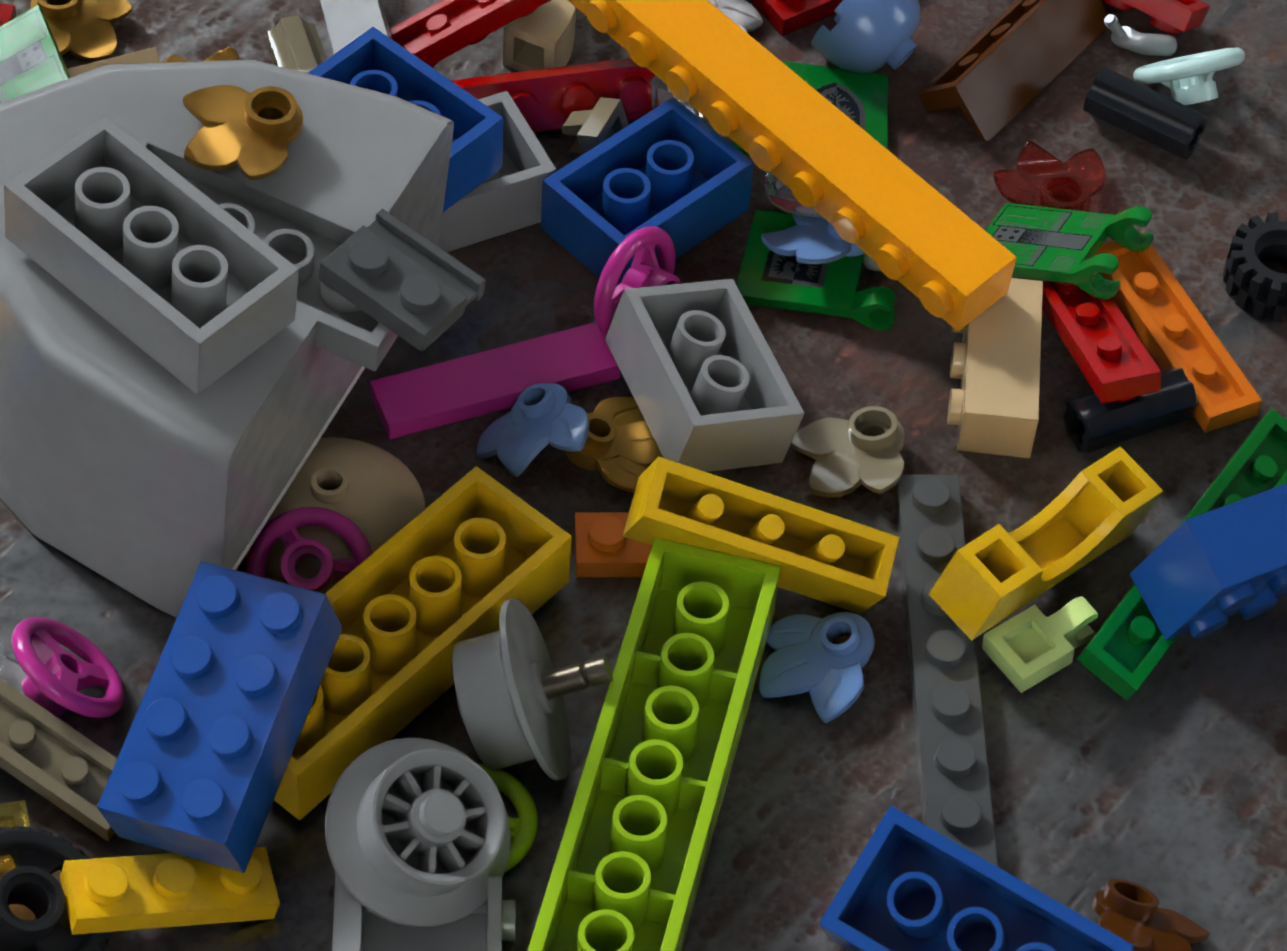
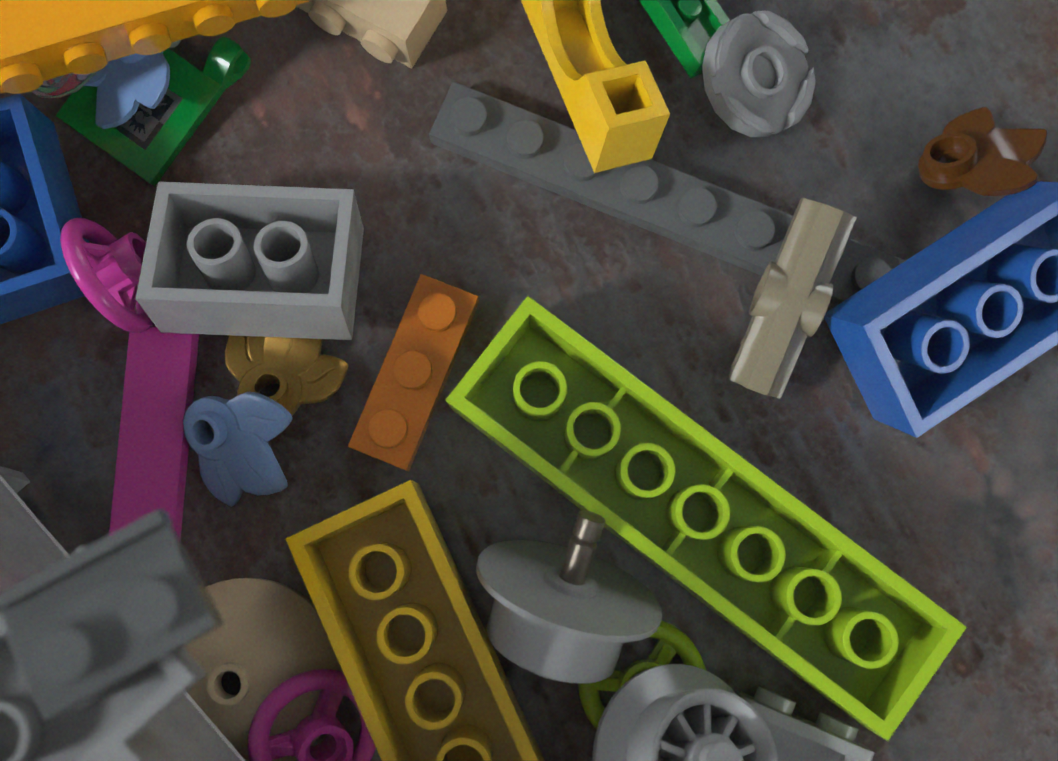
camera: 65 degrees left, 30 degrees up
yellow brick [623,456,900,614] -> none
medium blue plate [759,612,875,723] -> none
dark tan plate [790,406,905,498] -> none
yellowish green plate [982,596,1098,693] -> none
none -> light grey tile [702,11,816,137]
none -> dark tan piece [728,198,857,399]

